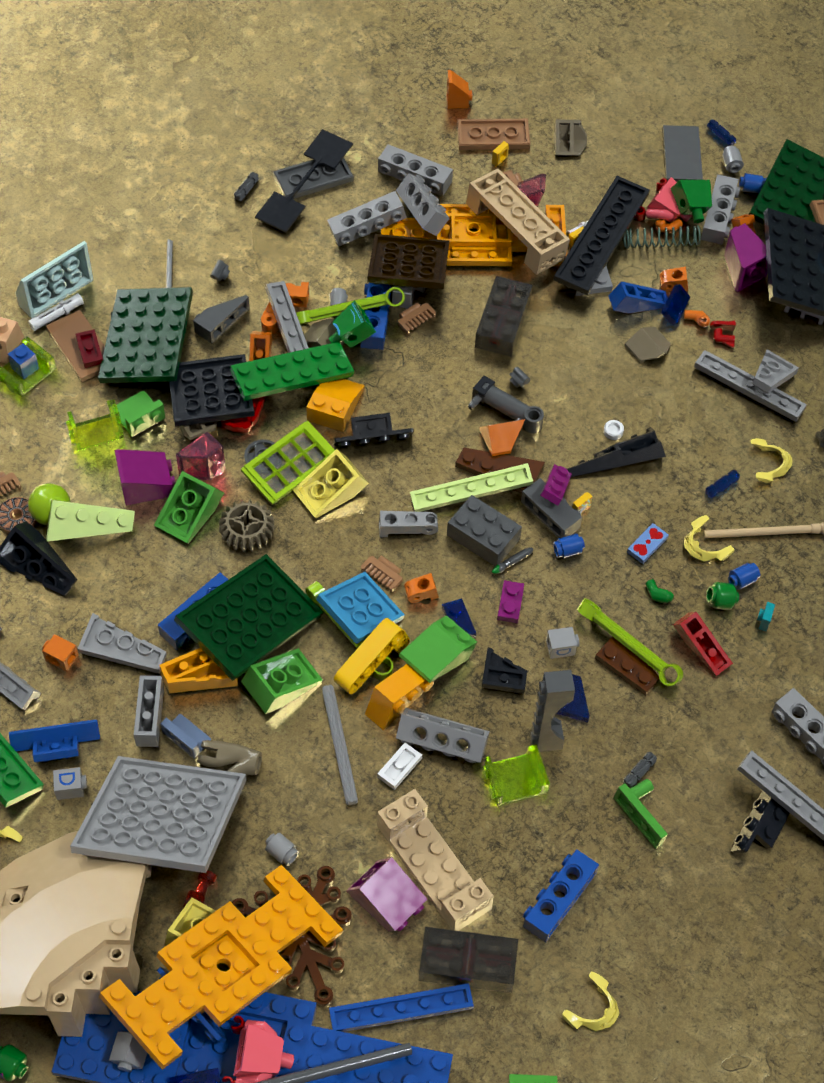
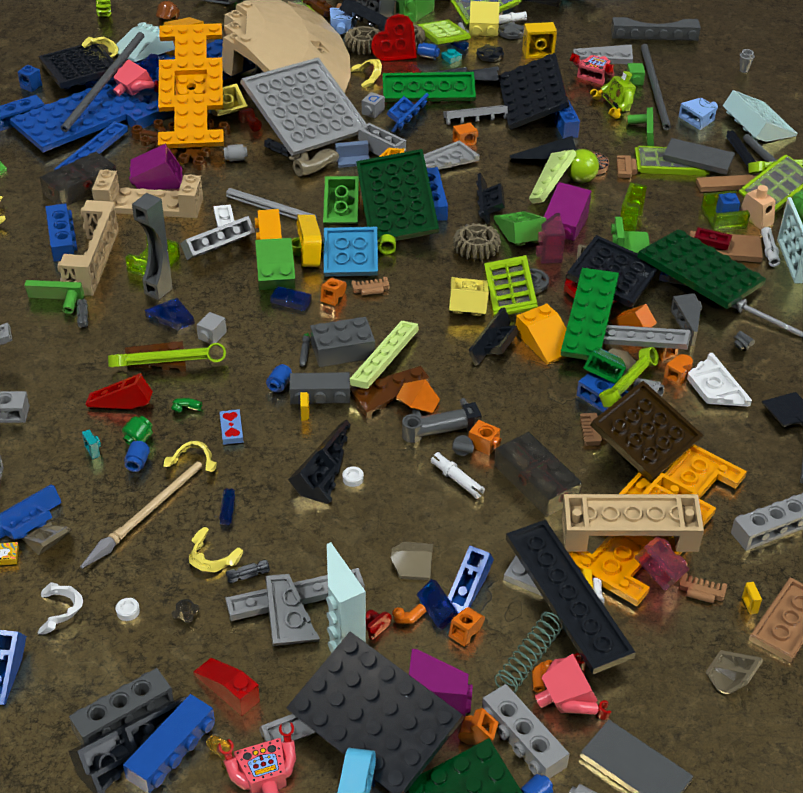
camera: 130 degrees right, 15 degrees down
light grey brick [327,191,407,247] -> none
light grey leg [379,511,438,537] -> none
light grey brick [396,173,450,236] -> none
black wing [482,647,527,694] -> none
magenta plate [497,580,524,623] -> none
magenta plate [540,464,572,506] -> none
green torso [671,180,712,223] -> none
none -> tan plate [57,200,118,296]
none -> black axle [226,559,270,583]
none -> black axle [264,138,291,157]
none -> light aqua slope [326,542,366,653]
none -> white pin [431,452,485,499]
none -> orange brick [468,420,501,456]
none -> black bracket [476,173,505,225]
none -> white wing [687,352,752,407]

